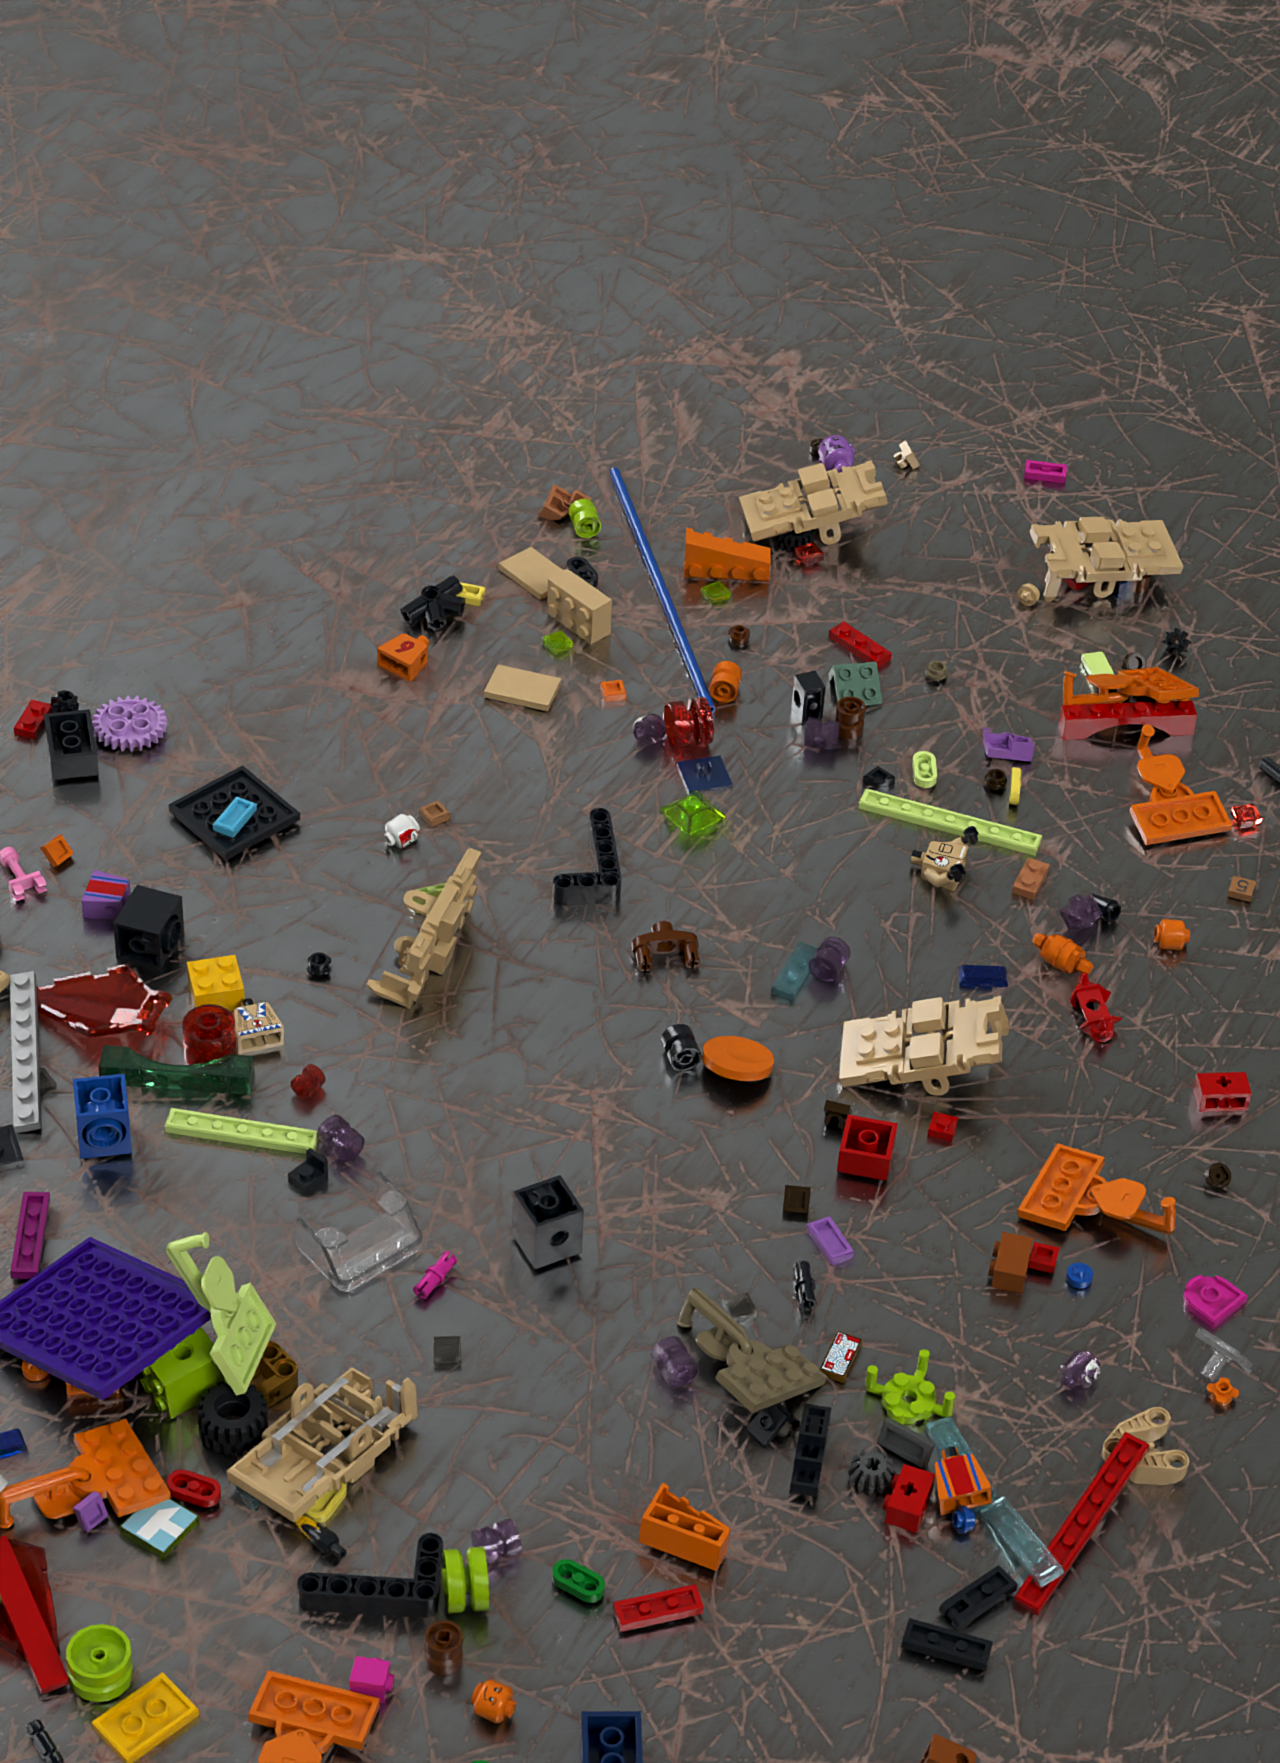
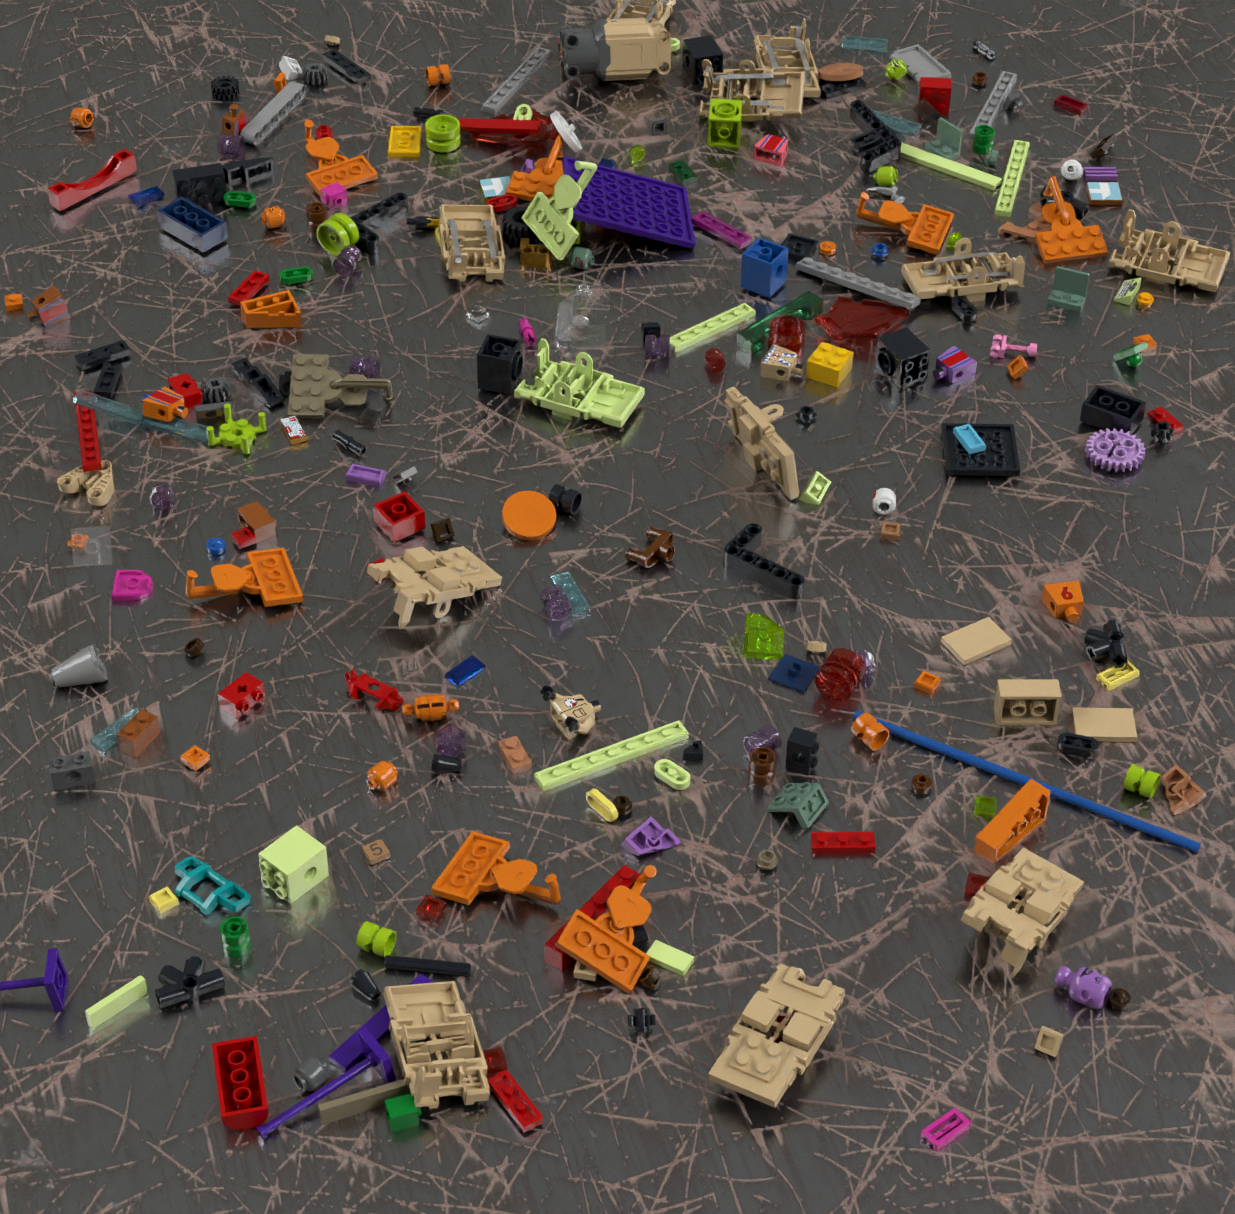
camera: 135 degrees right, 0 degrees up
none -> yellowish green piece [514,338,645,428]
none -> tan tile [807,641,827,654]

